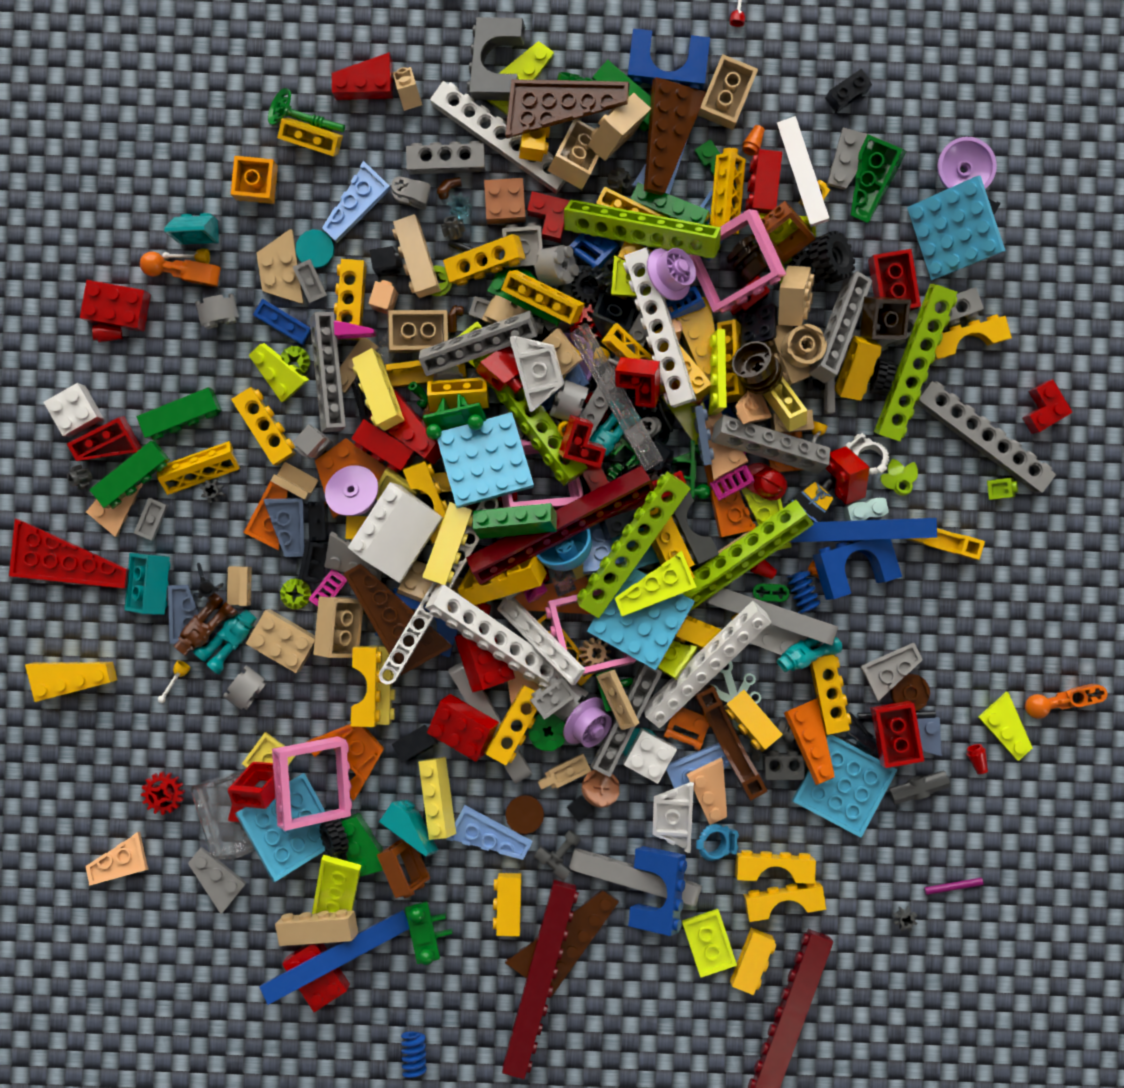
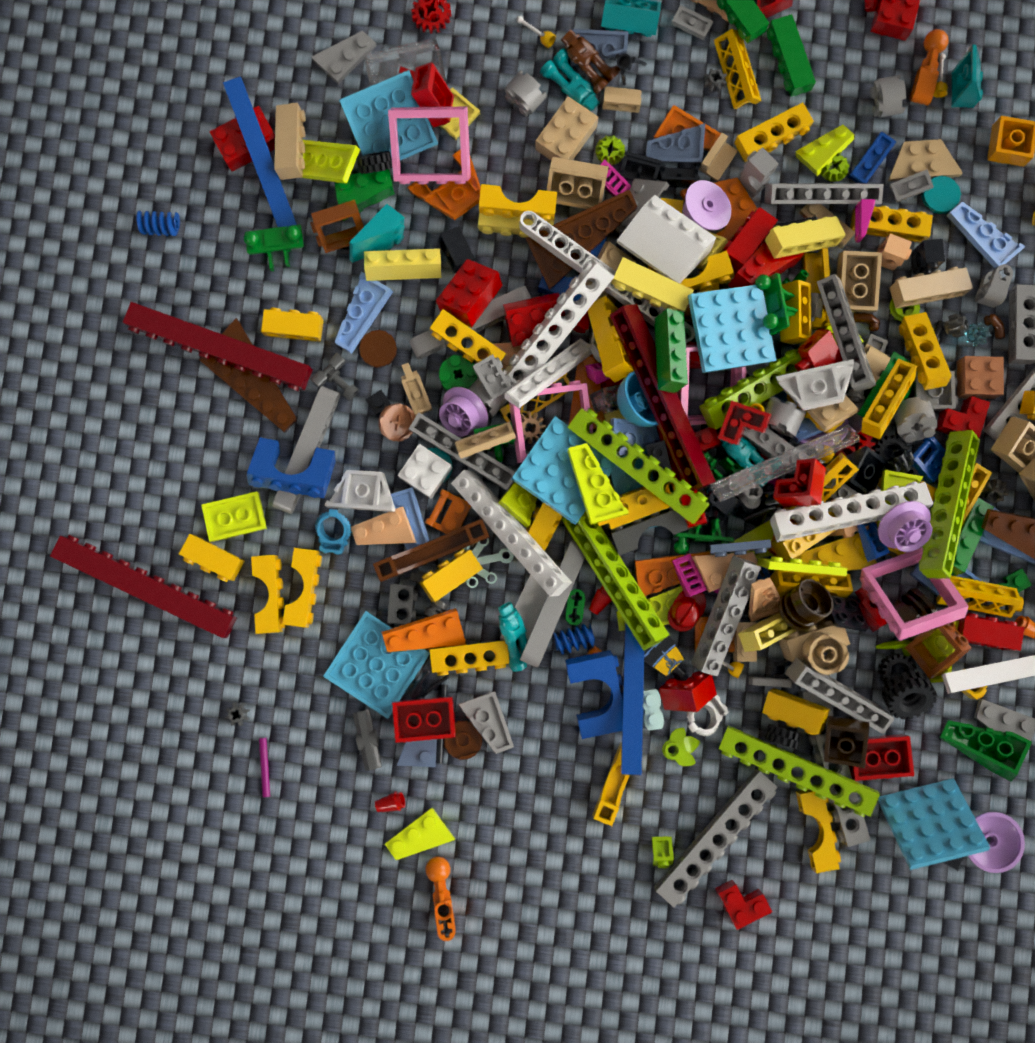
camera: 100 degrees right, 5 degrees down
tan brick [778,266,814,326] -> none

